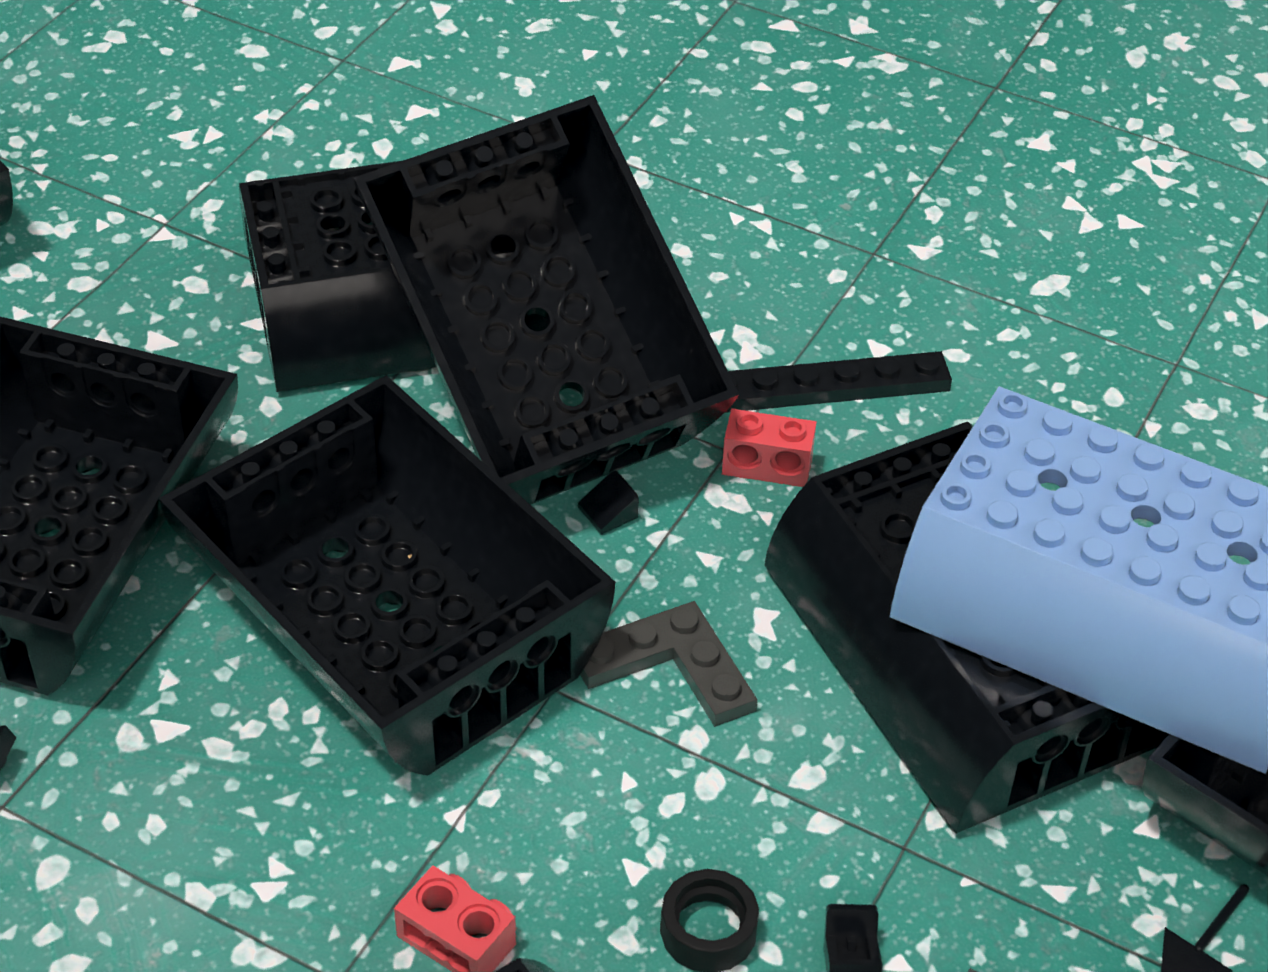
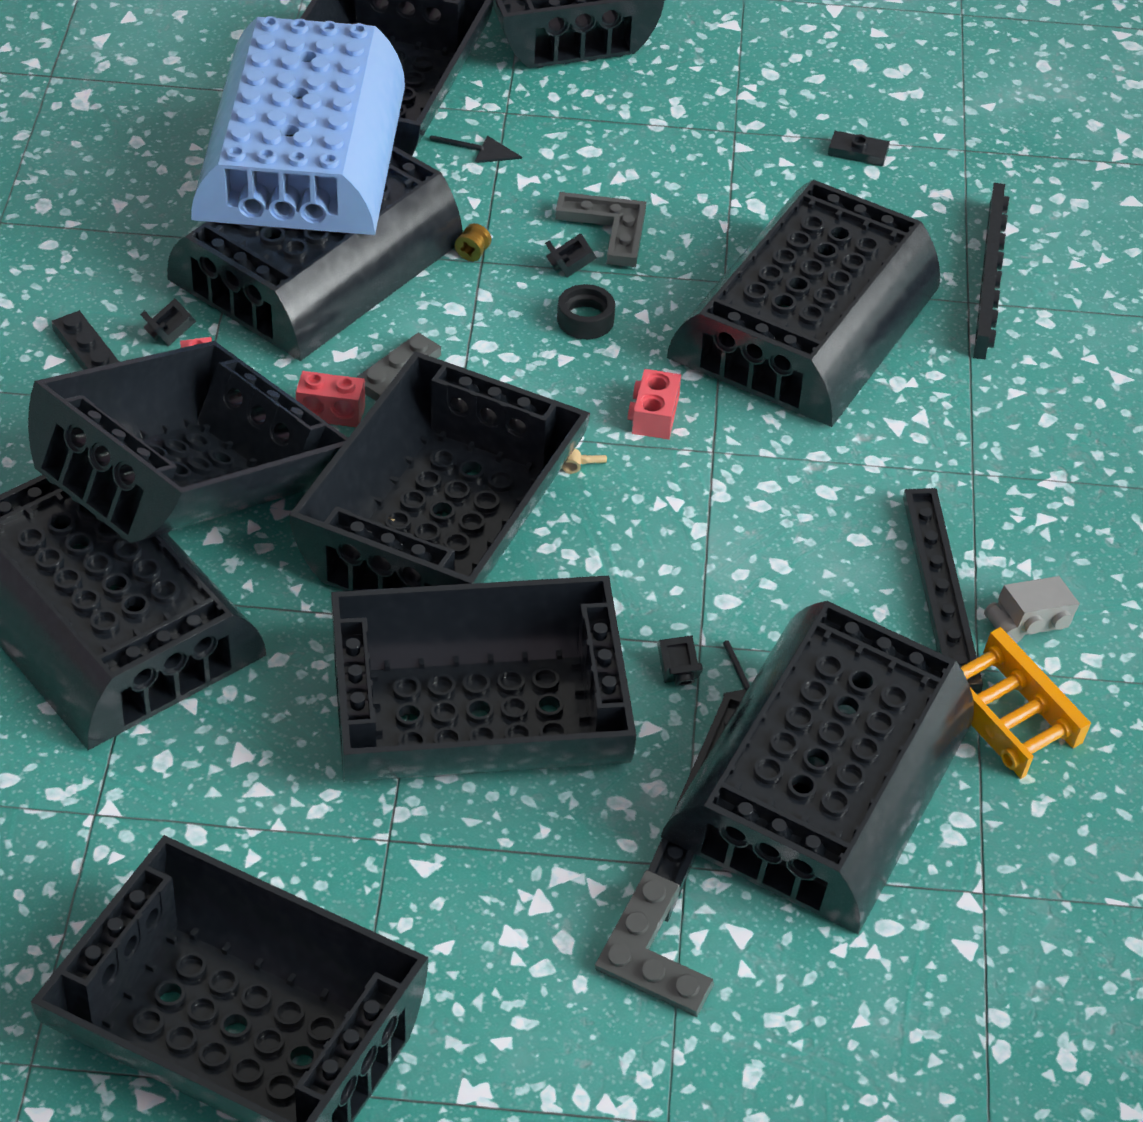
camera: 115 degrees left, 0 degrees up
none -> black bracket [140,298,196,346]
none -> coral brick [296,371,365,427]
none -> pearl gold wheel [455,223,492,262]
none -> tan hand [563,449,607,474]

